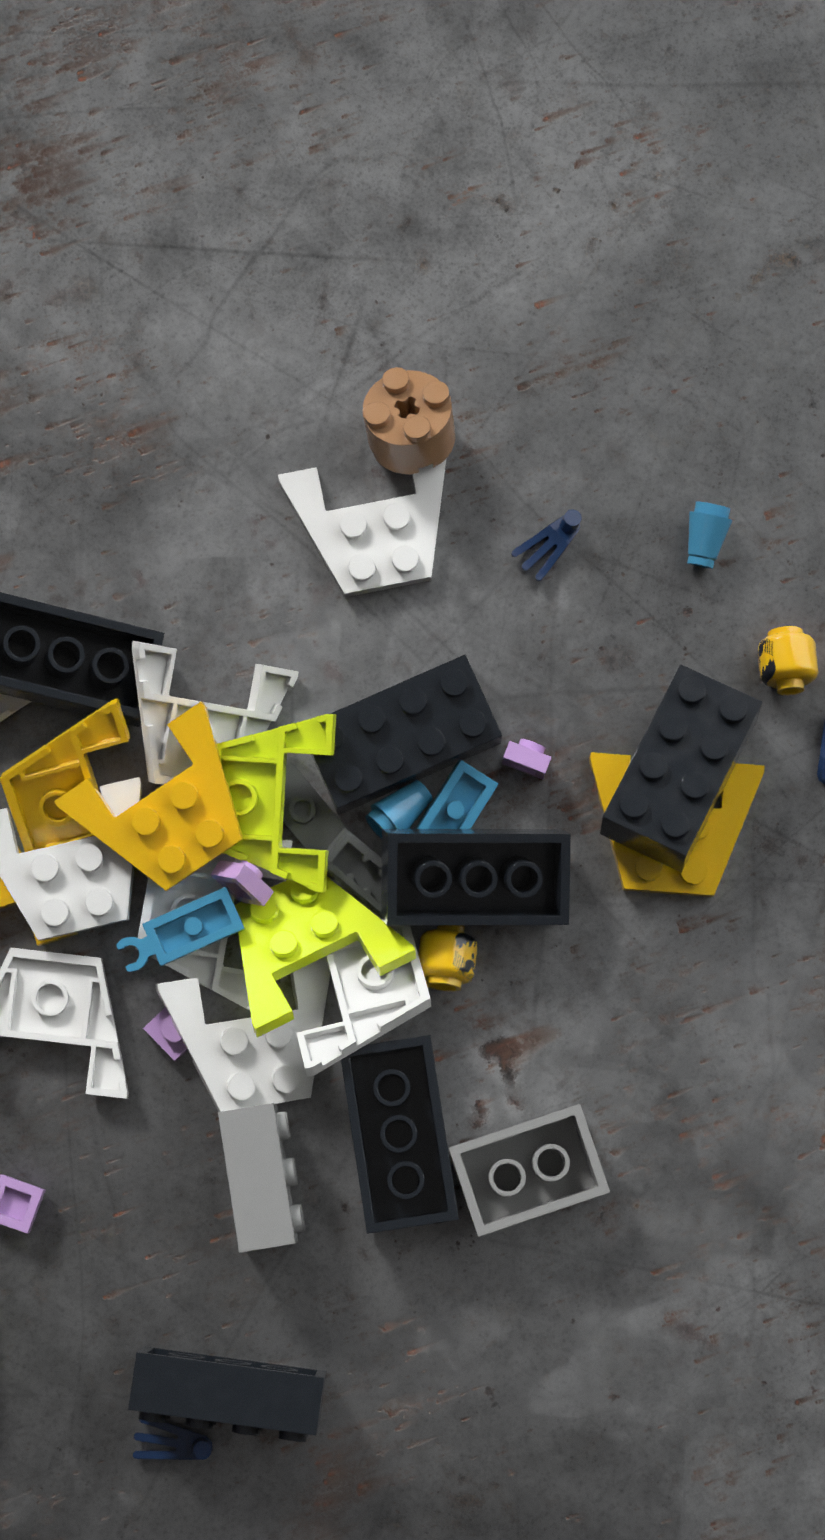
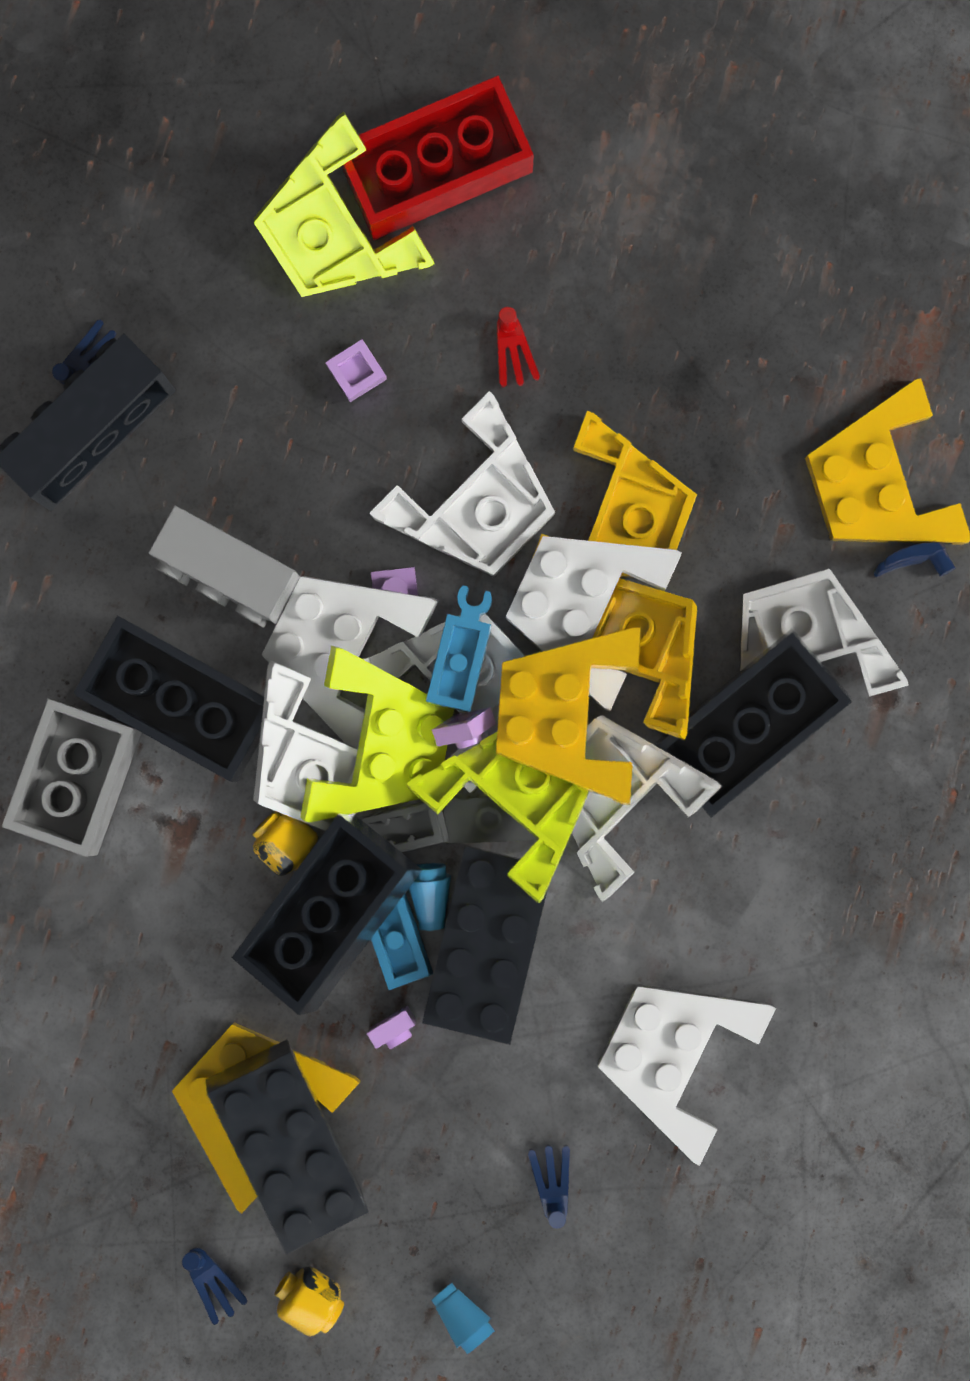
camera: 130 degrees right, 5 degrees up
medium nougat brick [363,367,456,474] -> none

